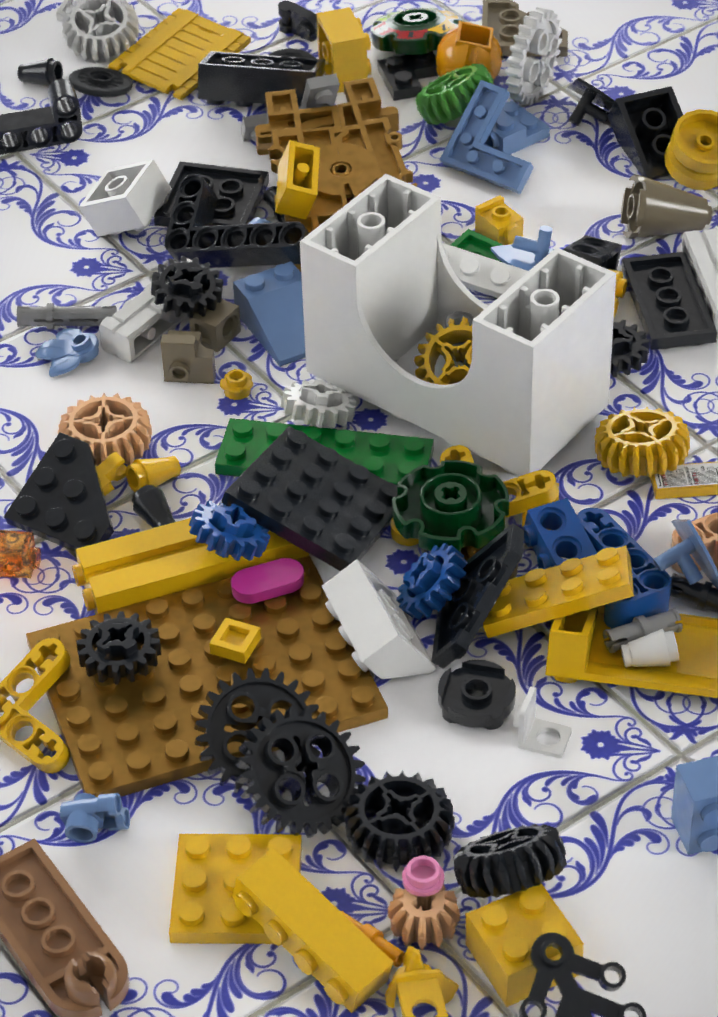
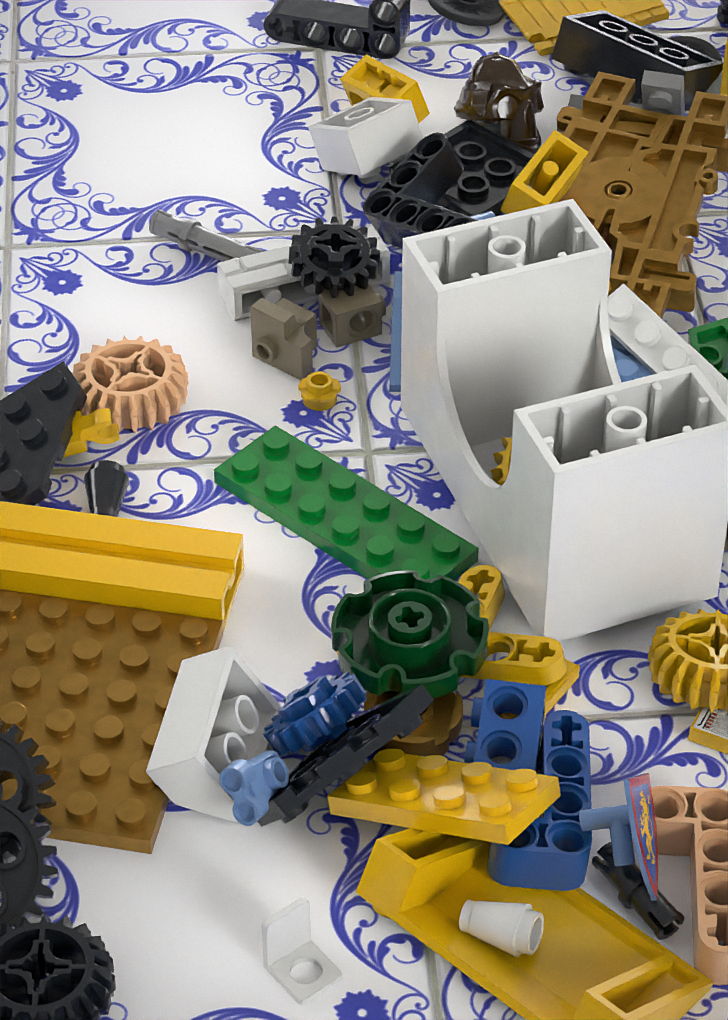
camera: 30 degrees right, 0 degrees up
medium blue plate [35,328,99,377] -> none
yellow cone [126,456,181,492] -> none
blue gear [189,501,270,561] -> none
yellow plate [209,617,261,664] -> none
black plate [221,426,397,571] -> none
dark pink tile [231,558,304,604] -> none
white gear [281,380,357,428] -> none
black plate [438,660,516,730] -> none
light grey pin [603,608,683,653] -> none
none -> medium blue plate [219,750,289,826]
none -> yellow brick [340,55,430,124]
none -> dark brown head [454,52,544,154]

